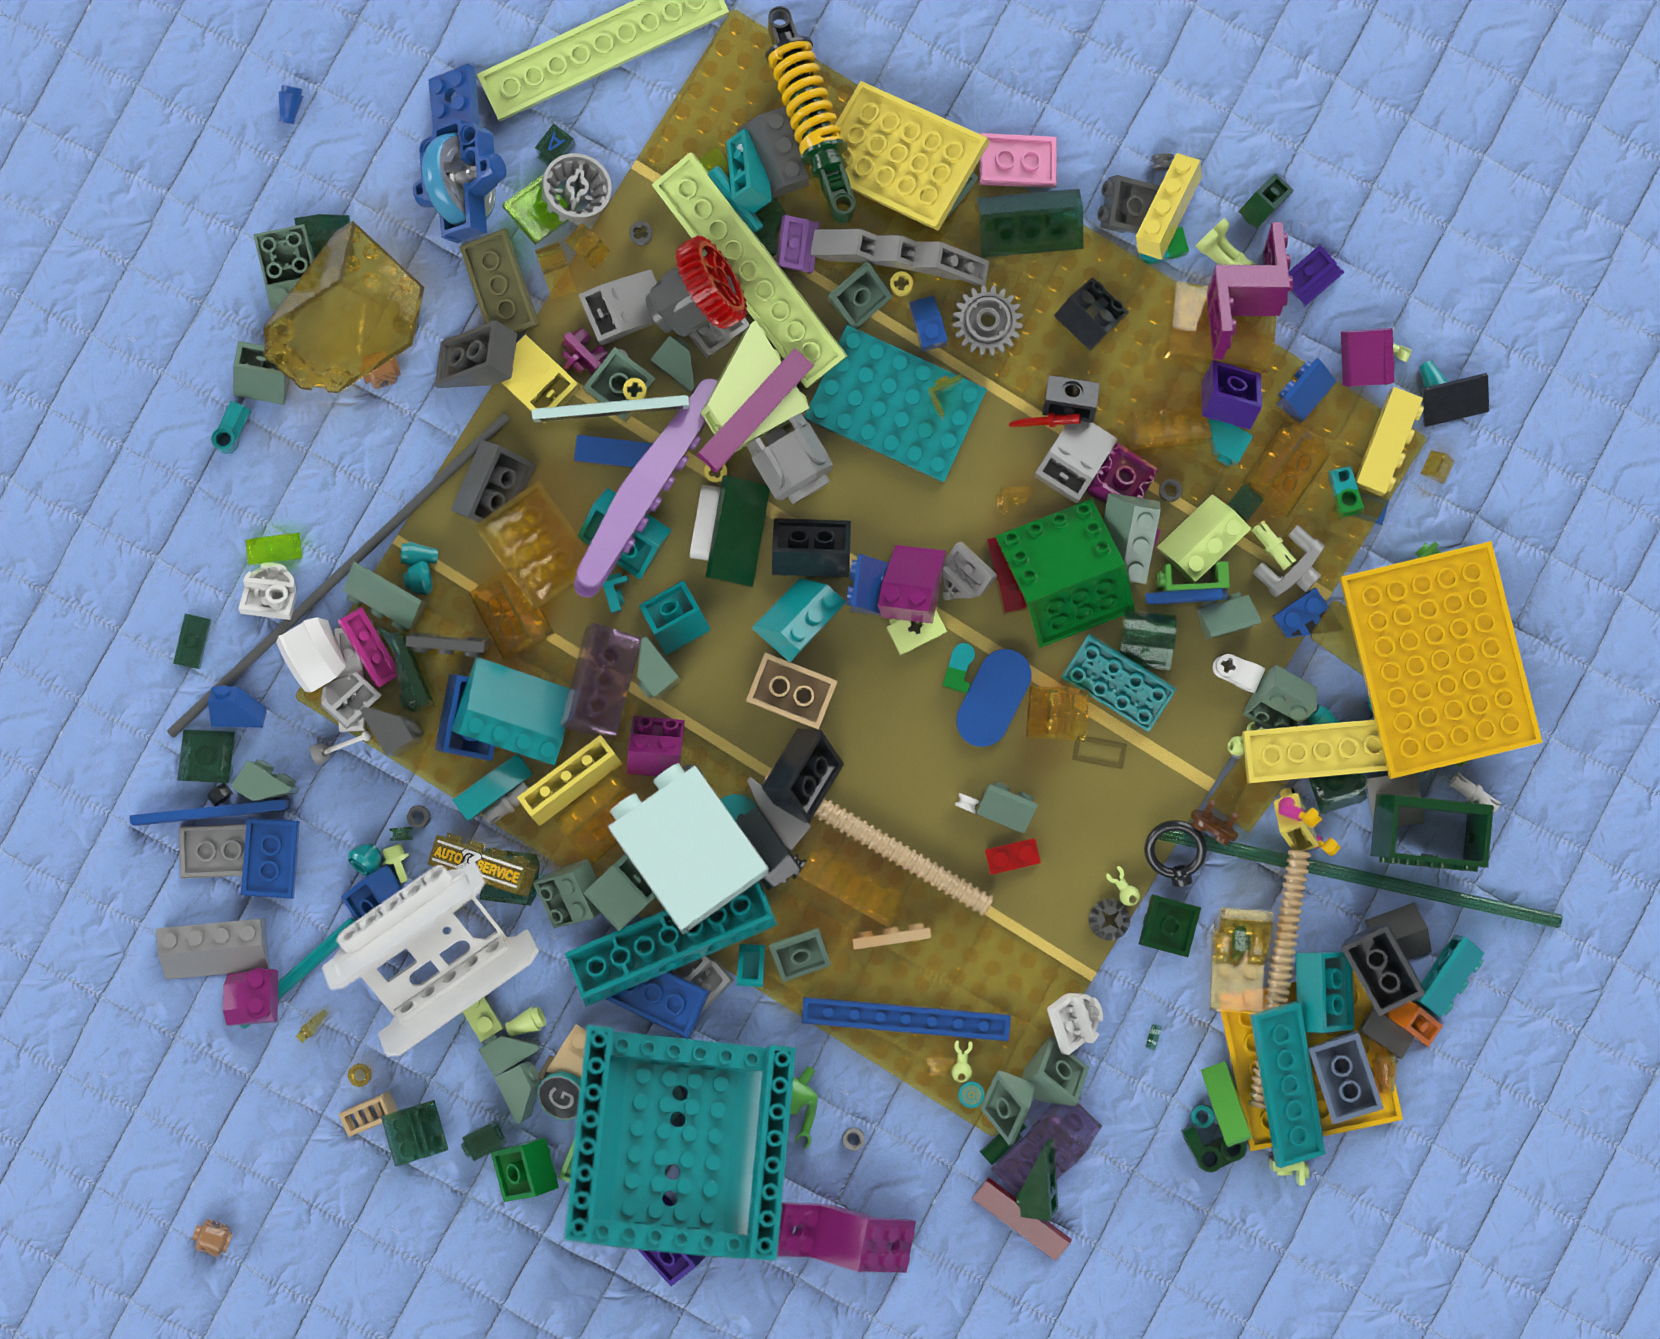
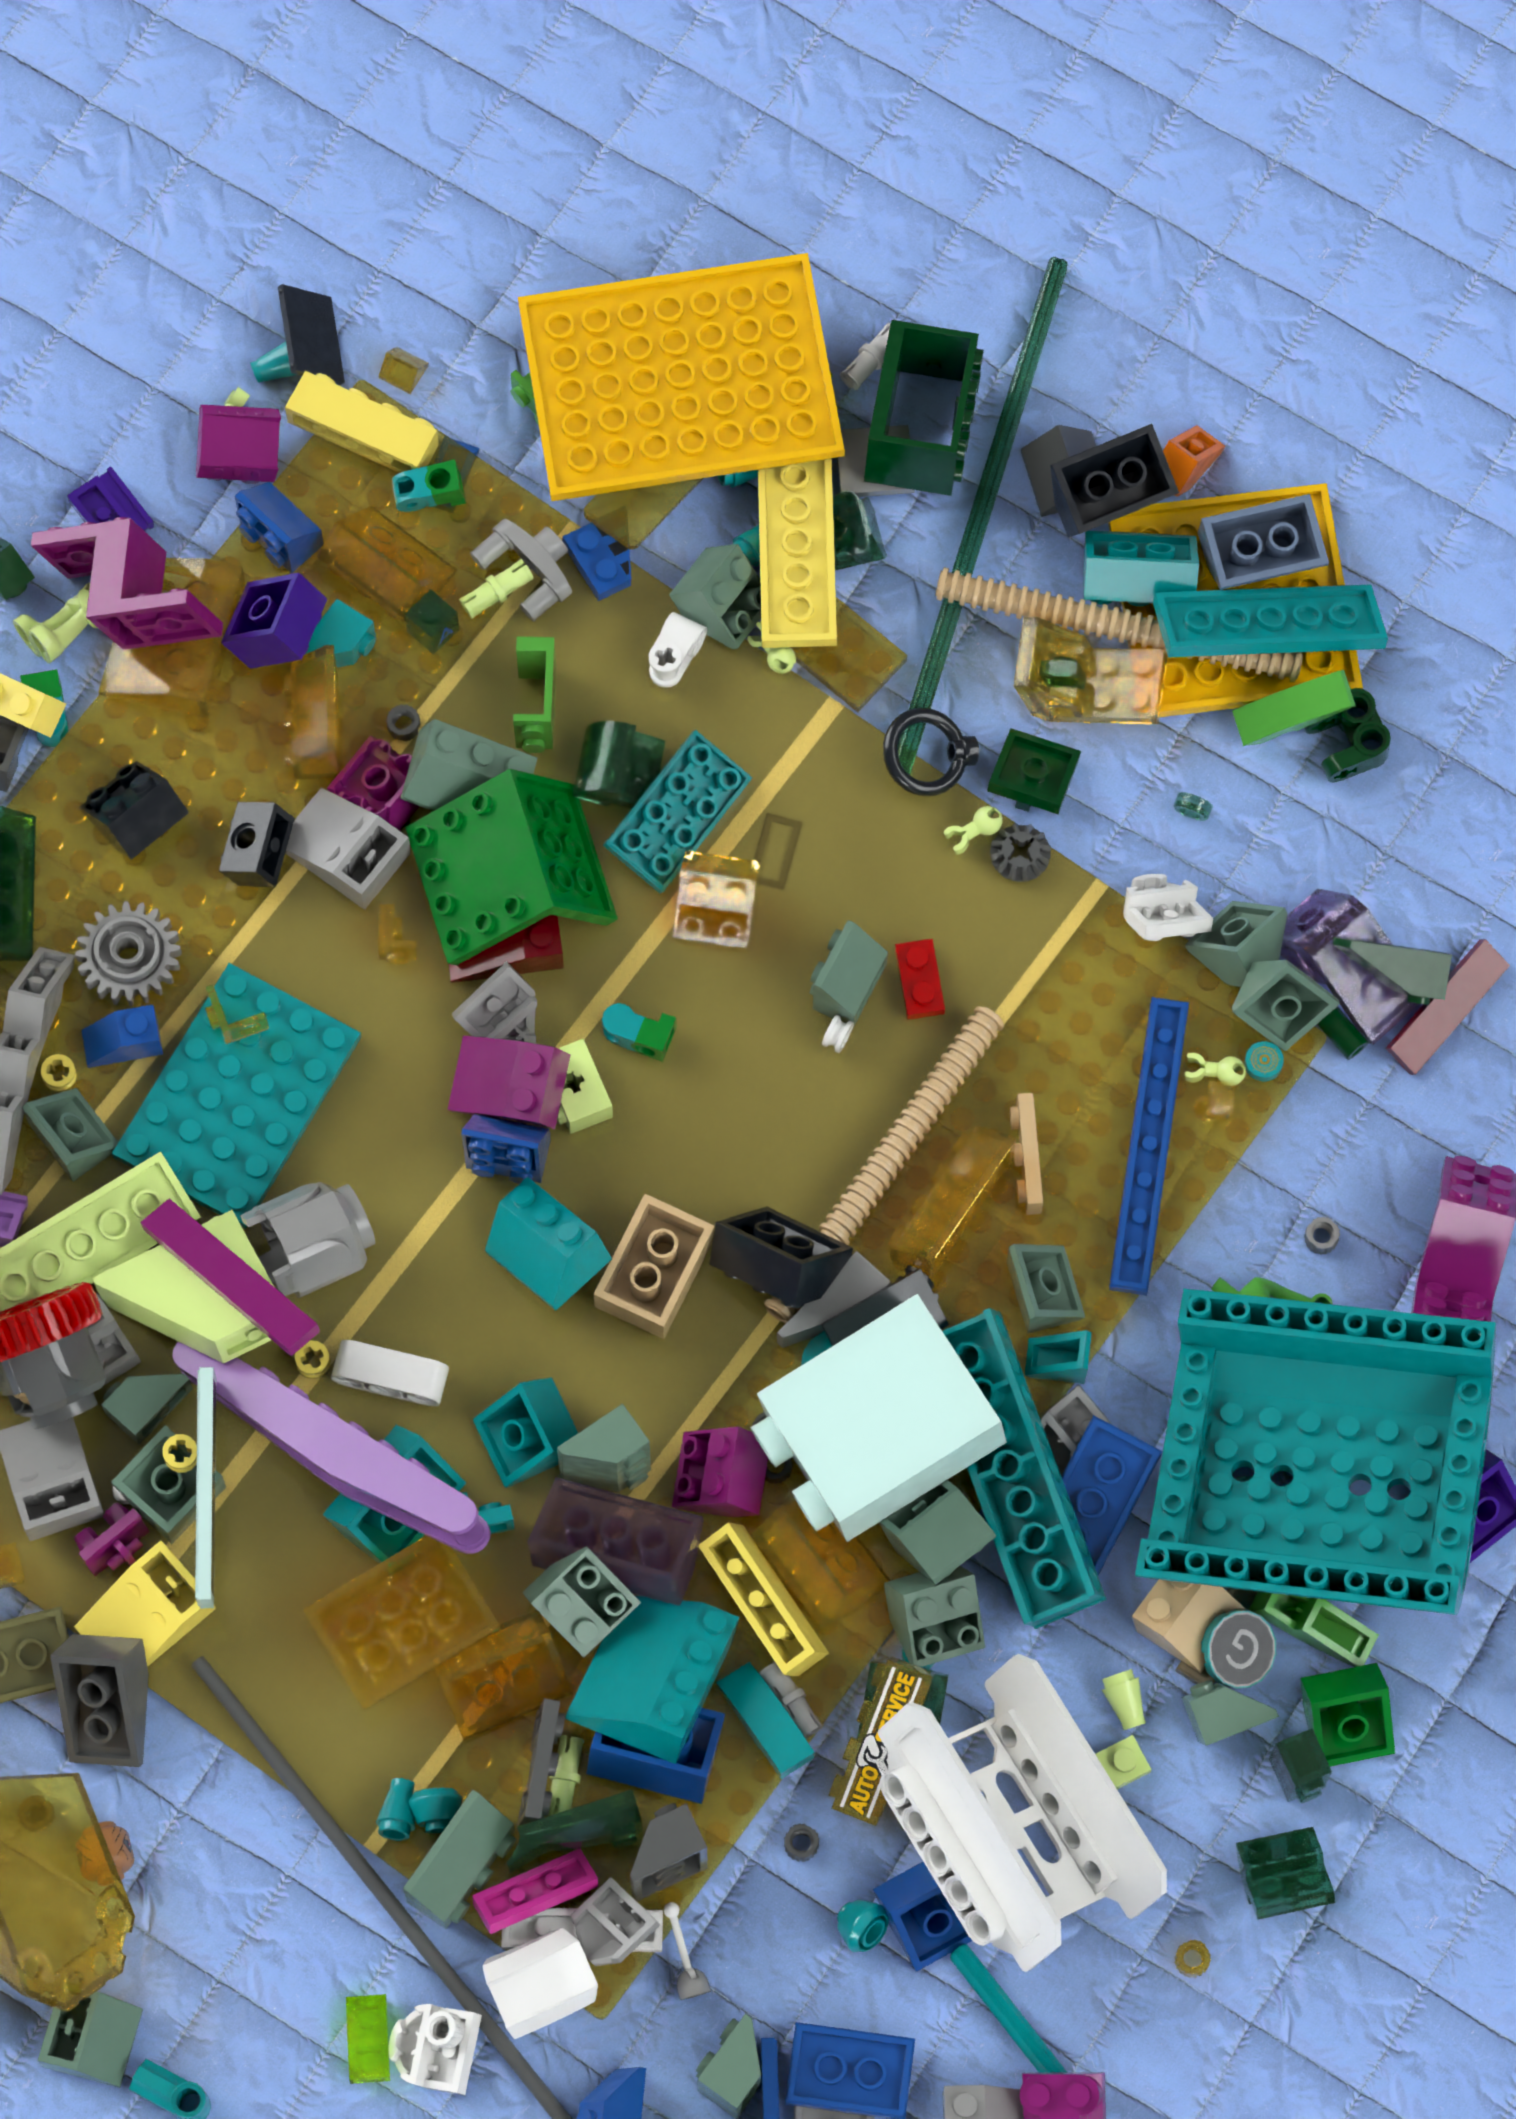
camera: 85 degrees left, 15 degrees down
clear yellow piece [295,1010,328,1043] -> none
tan slope [338,1091,399,1137] -> none
yellowish green piece [382,844,409,883] -> none
clear green bush [389,827,413,841] -> none
dark grey slope [450,440,536,535] -> none
sand green slope [479,1034,541,1077] -> none
blue tile [574,435,677,473] -> none
dark green tile [705,475,770,587] -> none
black slope [772,518,851,578] -> none
blue tile [956,649,1031,747] -> none
red piece [1009,413,1081,427] -> none
blue tile [1145,588,1228,605] -> none
yellowish green slope [1156,494,1251,584] -> none
teal axle [1190,1104,1214,1128] -> none
reddish brown plate [1191,799,1239,845] -> none
sand green slope [1196,592,1261,640] -> none
yellowish green bracket [1269,1157,1309,1186] -> none
torso [1274,788,1341,856] -> none
dark grey tile [1358,1008,1414,1059] -> none
clear yellow cone [1372,1052,1399,1092] -> none
teal slope [1413,935,1485,1018] -> none
none -> sand green slope [522,1546,641,1658]
none -> yellowish green pin [548,1735,585,1819]

